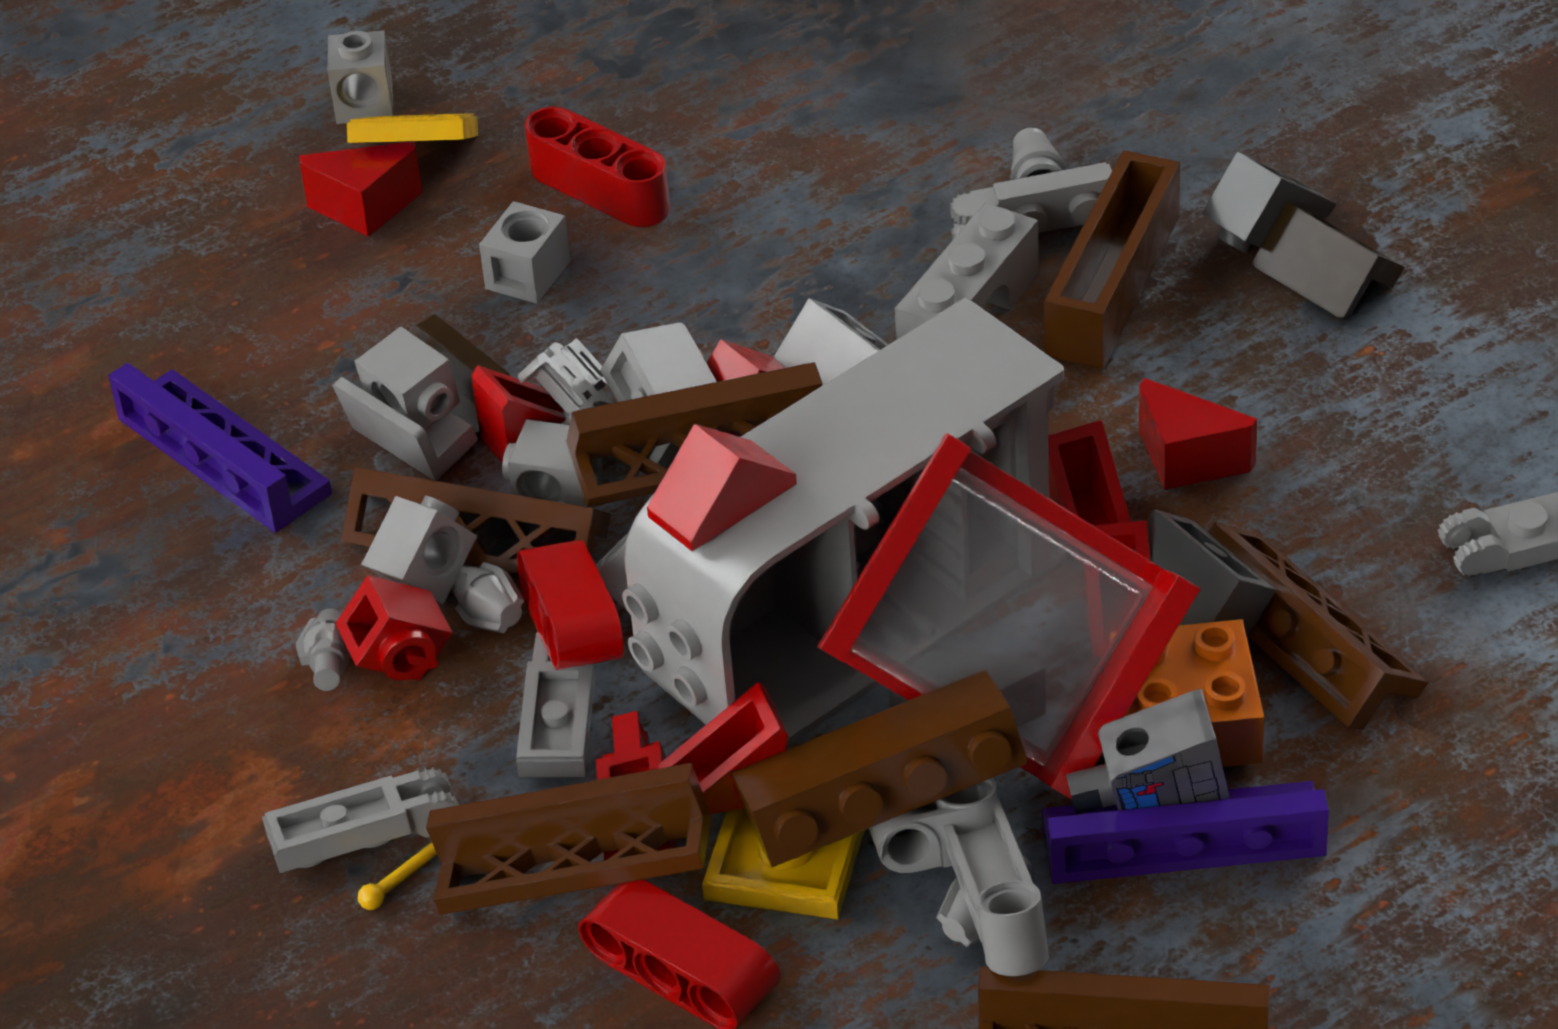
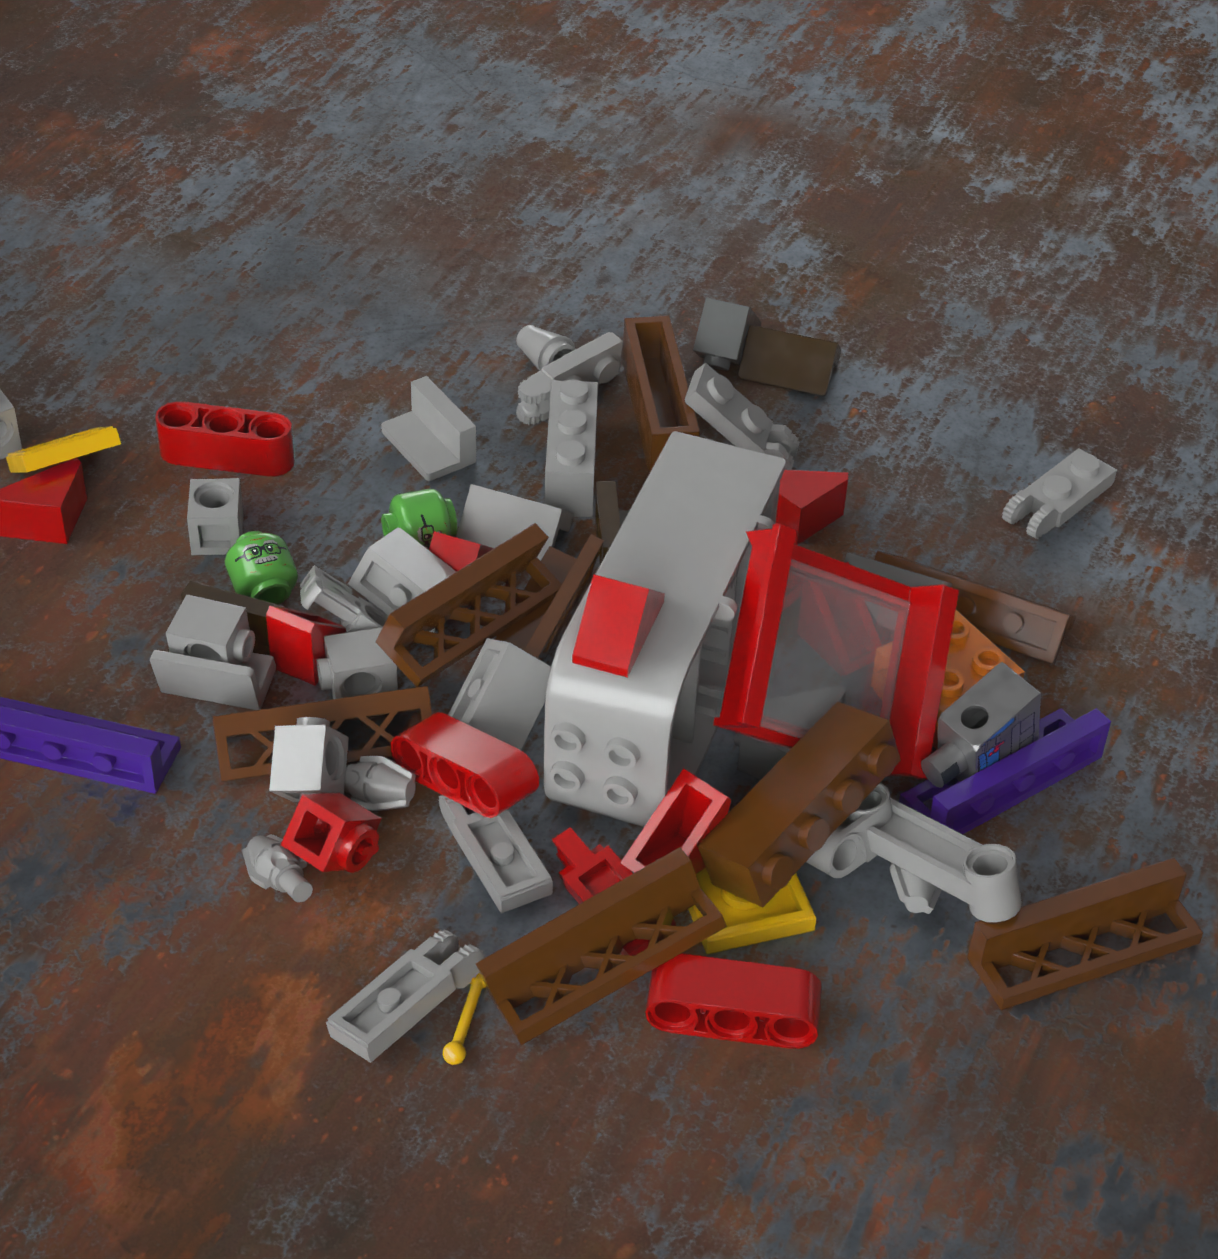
camera: 35 degrees left, 0 degrees up
none -> bright green head [224,531,298,605]
none -> light grey panel [381,376,476,481]
none -> bright green head [381,488,457,550]
none -> light grey hinge [684,363,800,470]

